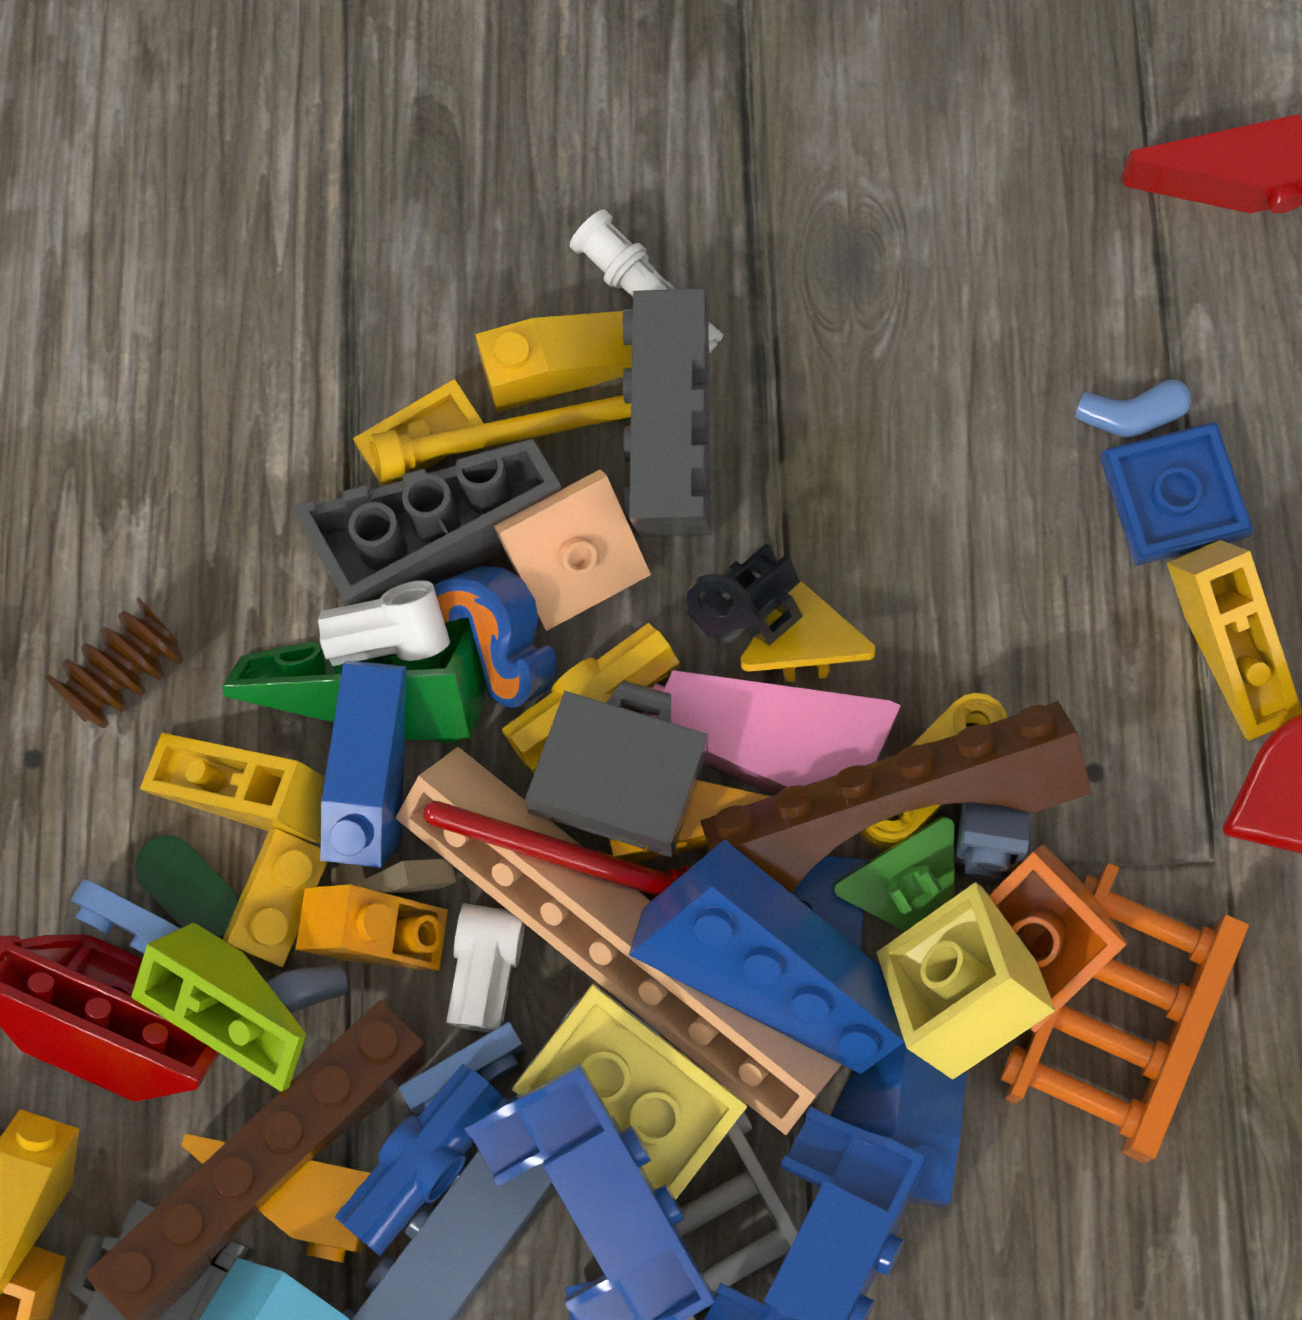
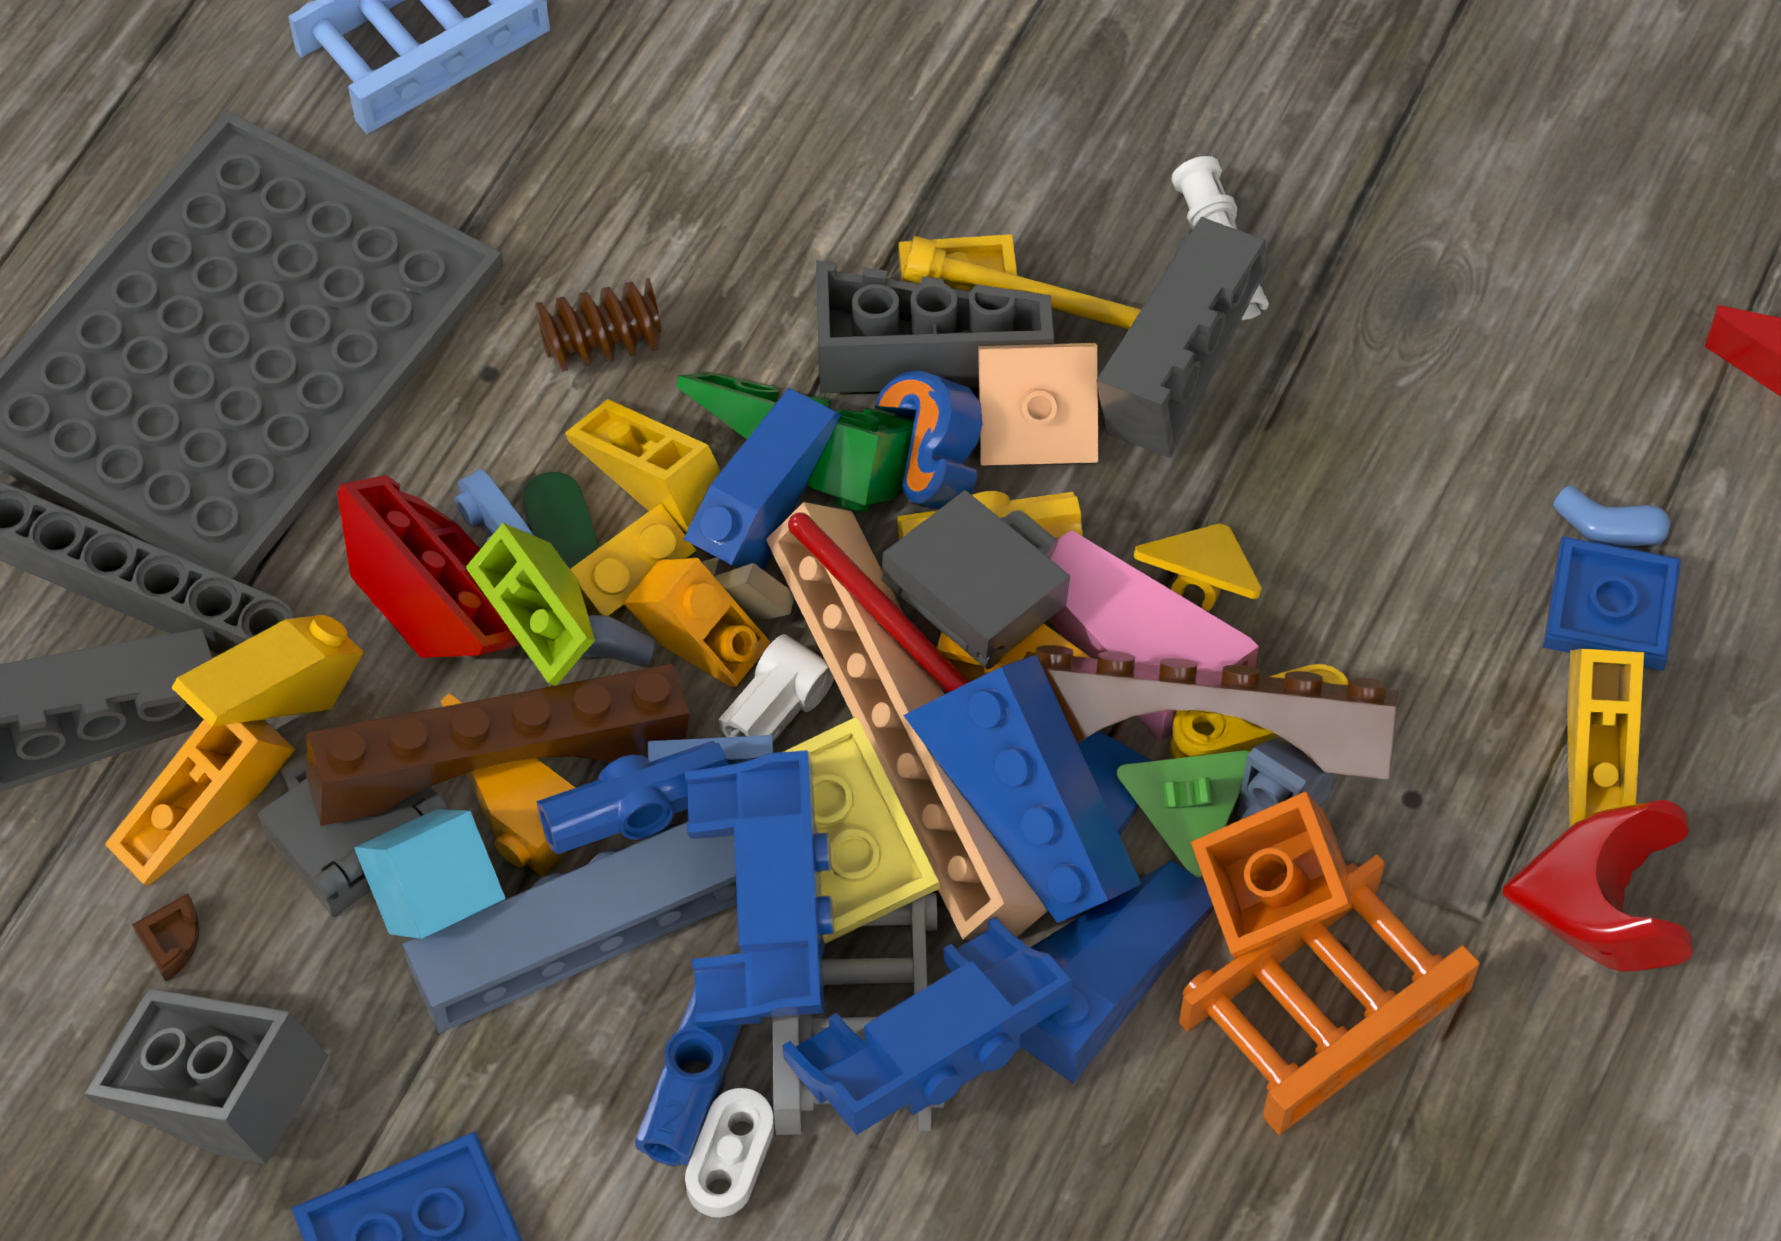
camera: 25 degrees right, 15 degrees down
white piece [318,581,450,666] -> none
yellow slope [475,311,632,413] -> none
black piece [686,544,803,647] -> none
light yellow slope [876,882,1055,1080] -> none

